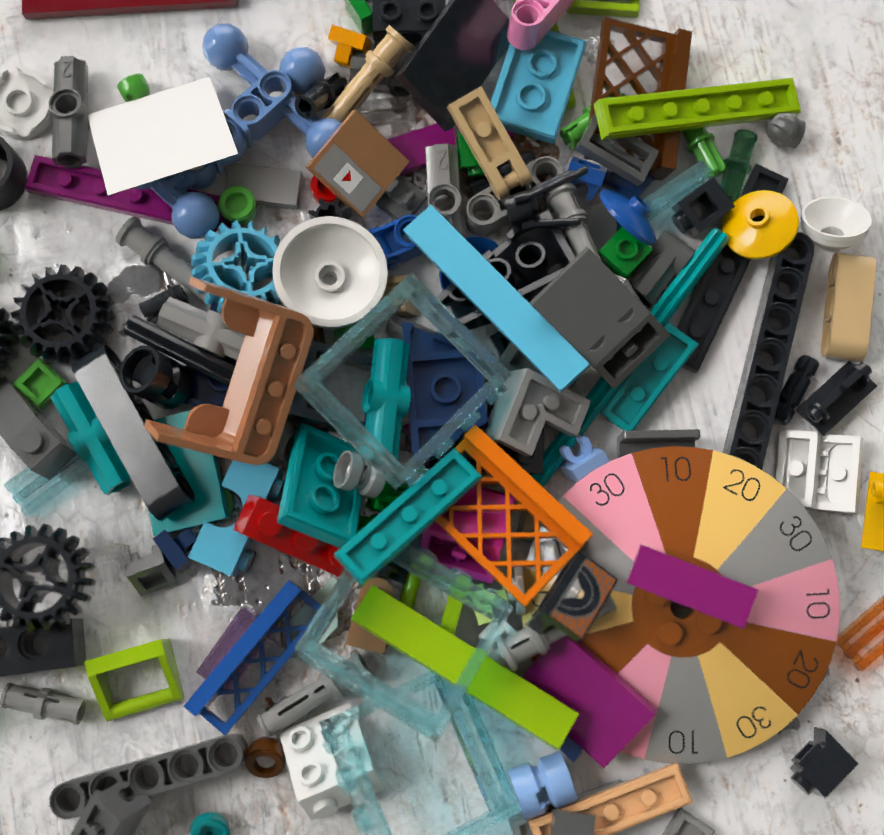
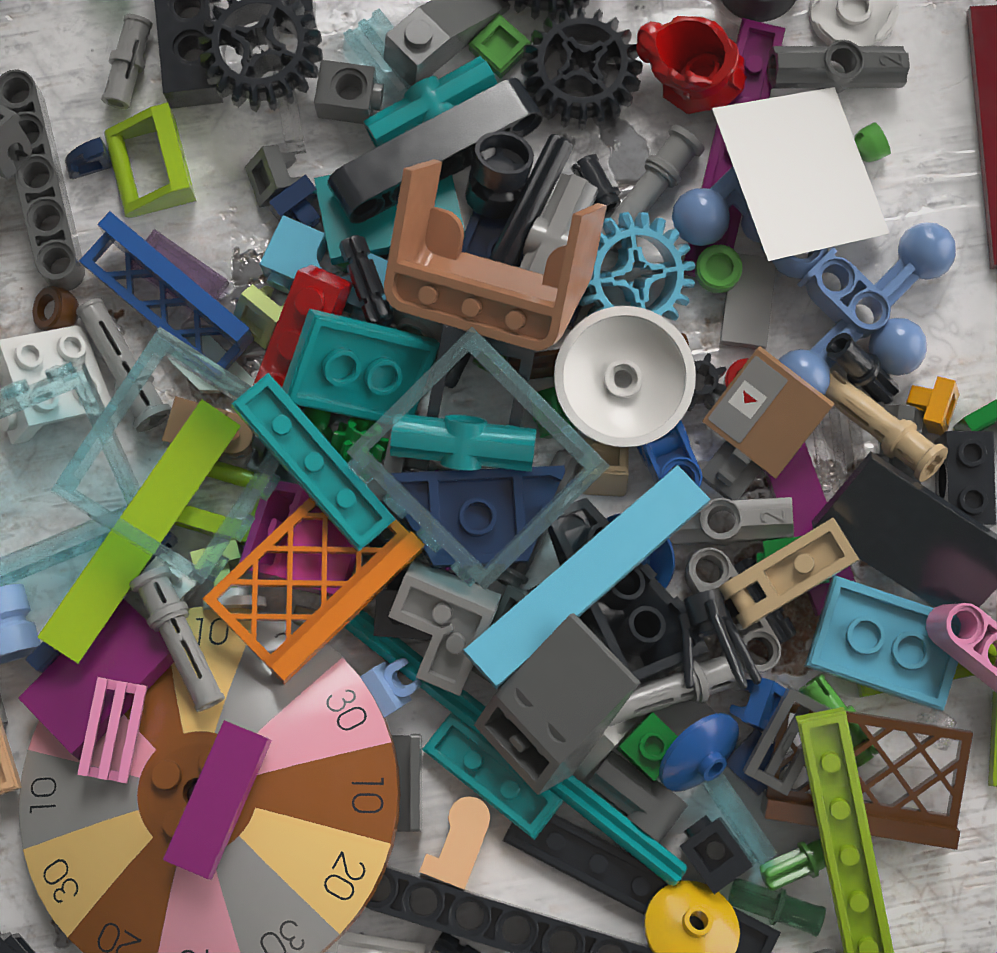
camera: 90 degrees right, 0 degrees up
light grey wheel [333,450,387,498] -> none
panel [527,551,618,642] -> none
none -> dark blue tile [65,137,112,179]
none -> bright pink tile [77,677,148,784]
none -> yellowish green tile [233,284,285,349]
none -> dark grey brick [314,60,384,124]
none -> black axle [339,235,393,325]
none -> light nougat leg [419,796,490,890]
none -> red piece [636,16,747,114]

